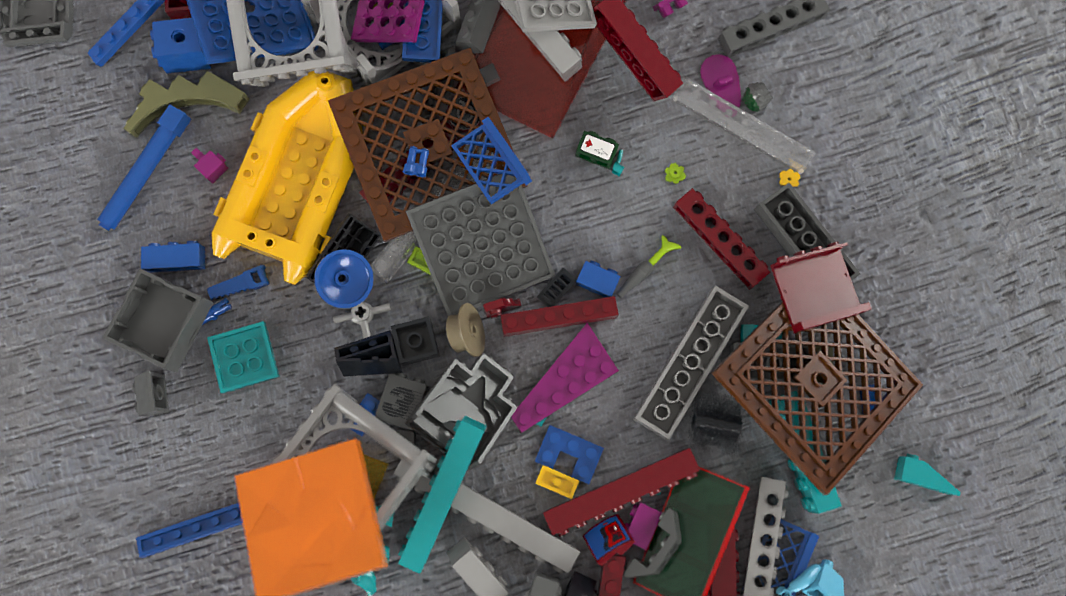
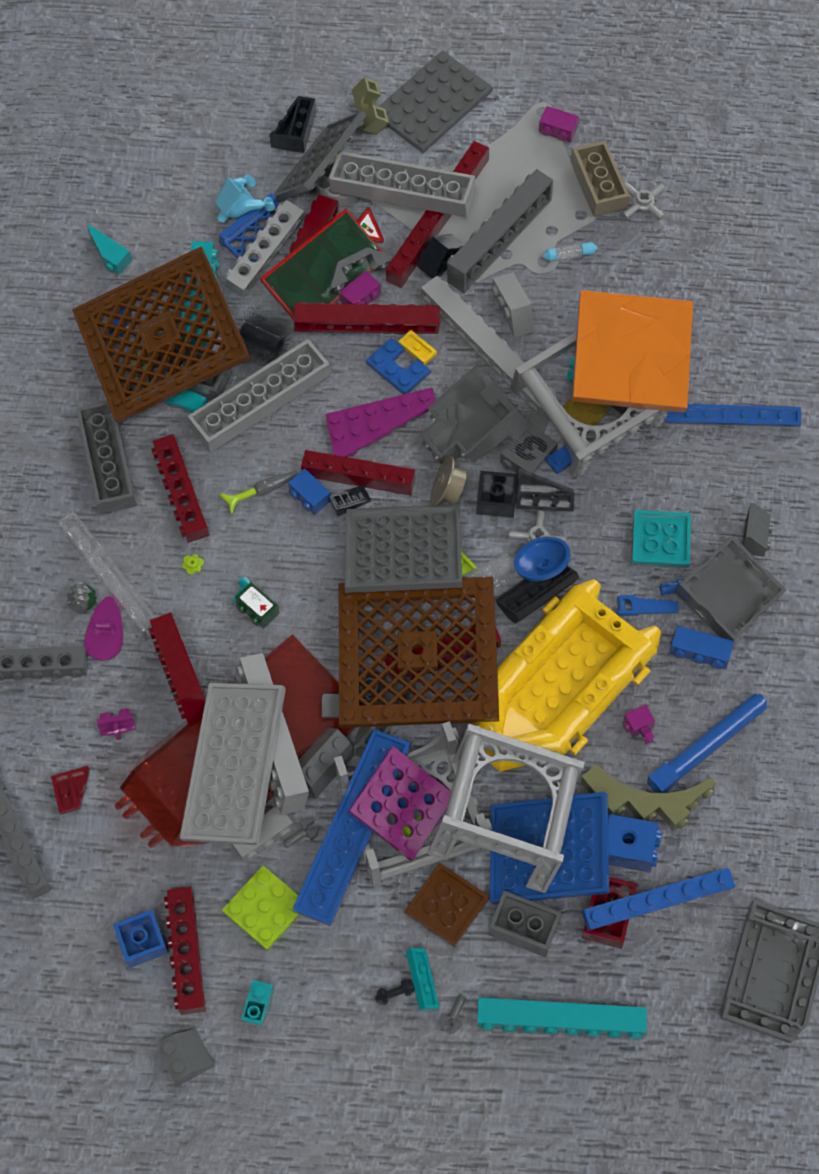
camera: 155 degrees left, 15 degrees down
teal brick [398,416,487,574] -> none
blue piece [403,146,429,177] -> none
blue fence [451,117,532,205] -> none
dark red wing [483,298,522,319] -> none
slope [582,514,635,566] -> none
panel [770,241,872,333] -> none
yellow plant [779,169,800,187] -> none

